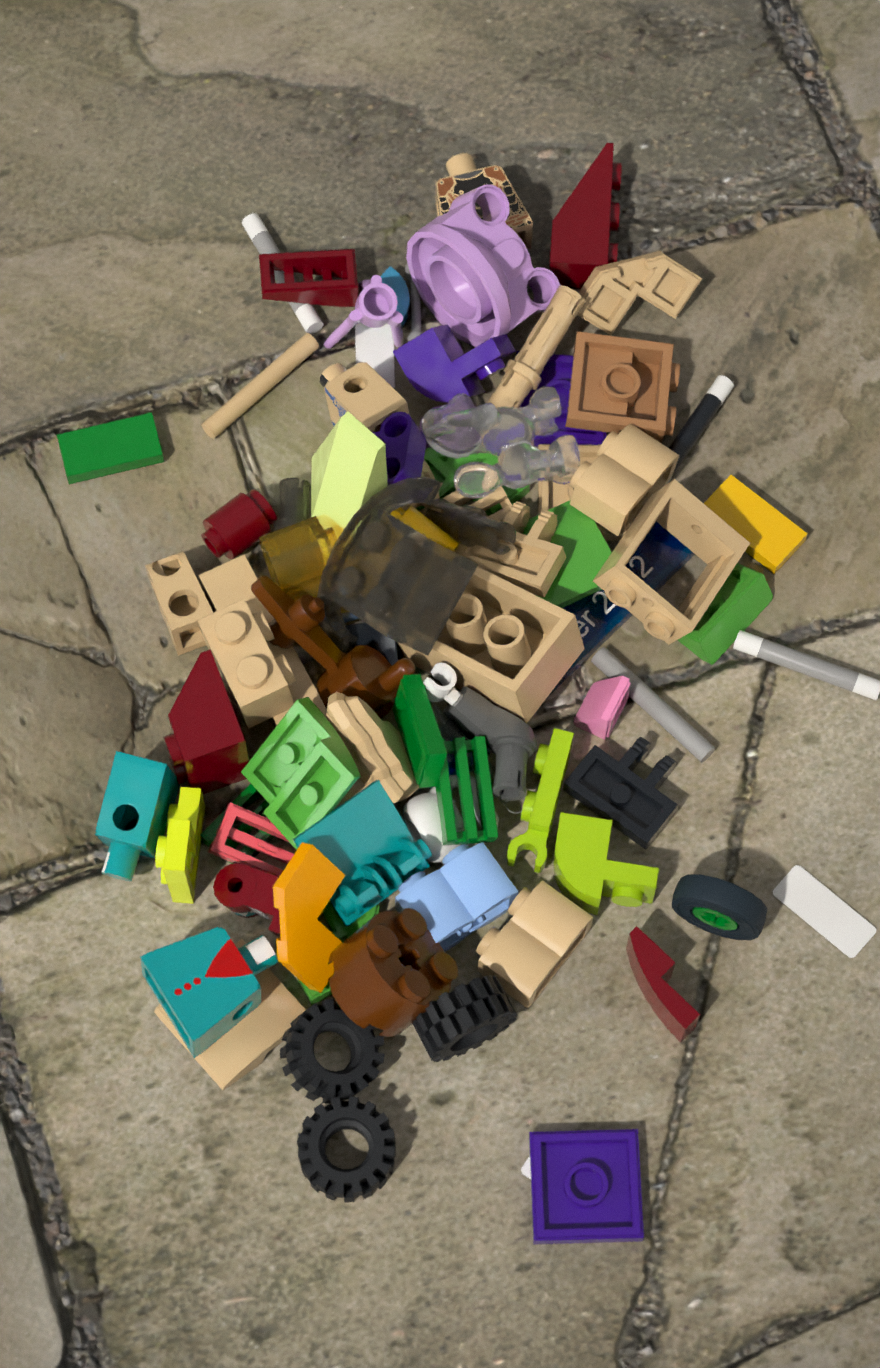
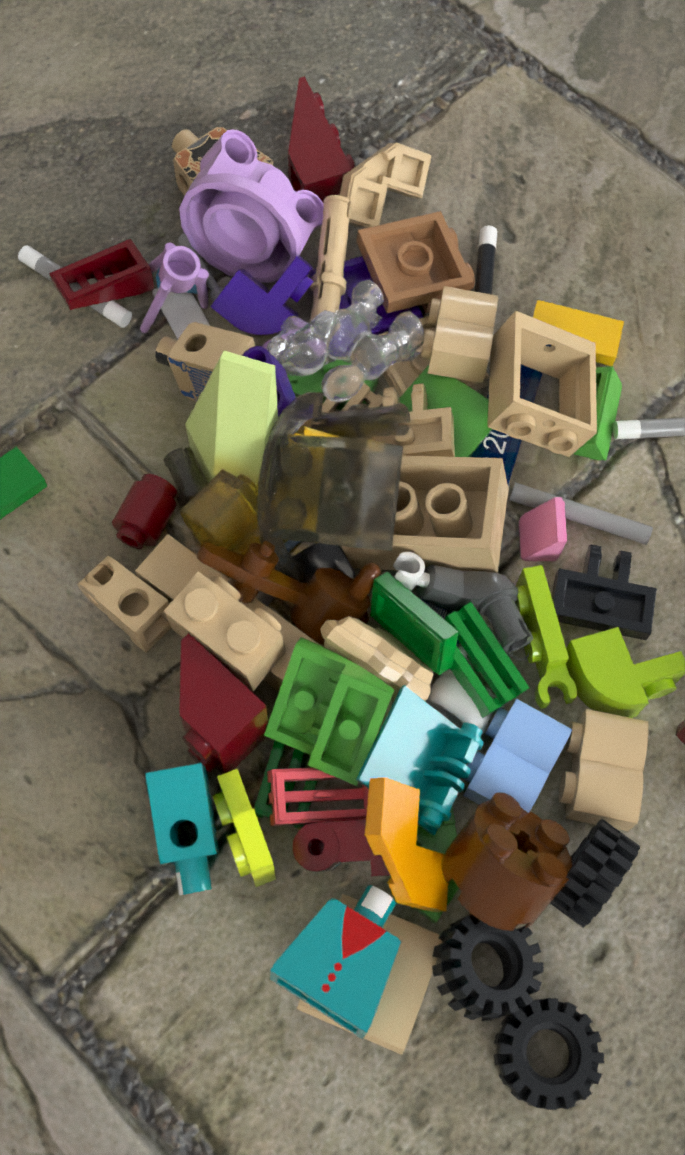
camera: 30 degrees left, 0 degrees up
tan bar [201,333,319,439] -> none

